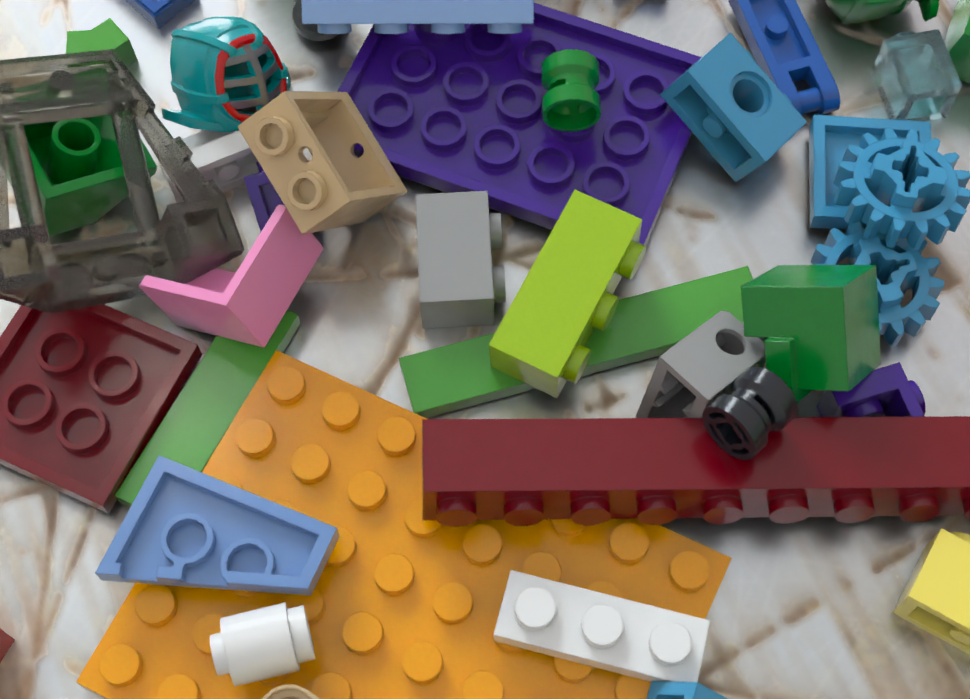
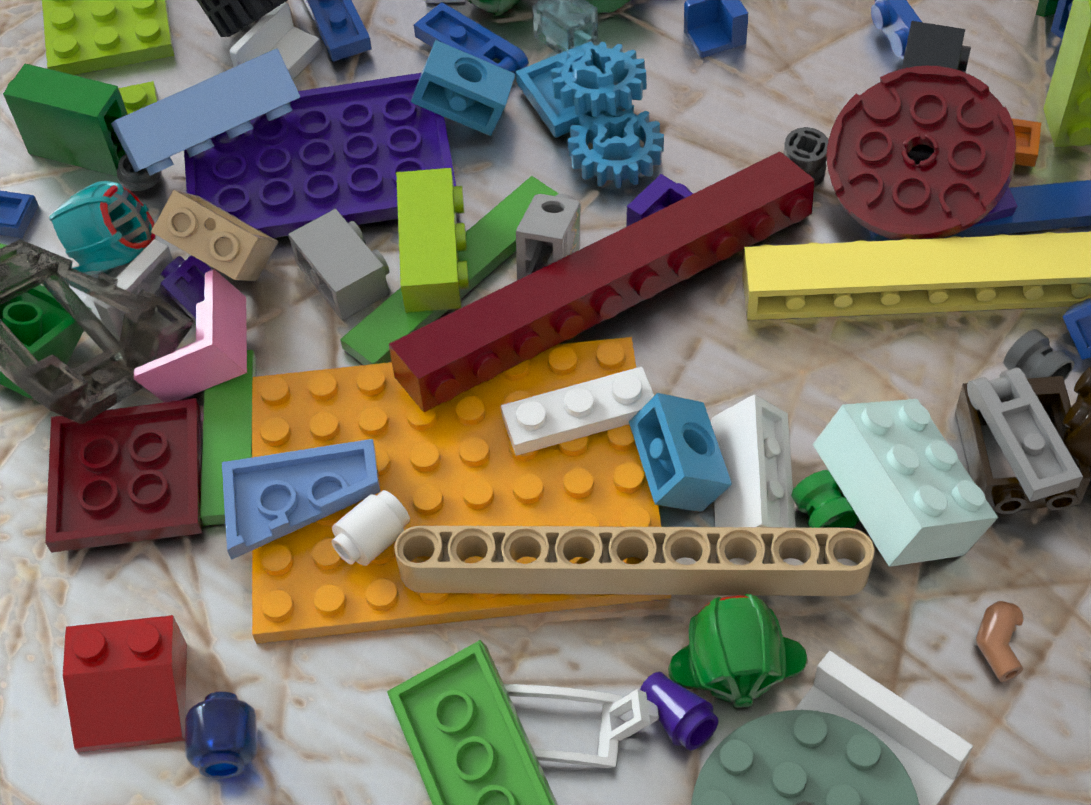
camera: 30 degrees left, 10 degrees down
green wheel [541,49,601,132] -> none
black wheel [702,366,798,461] -> none
green plate [741,265,881,403] -> none

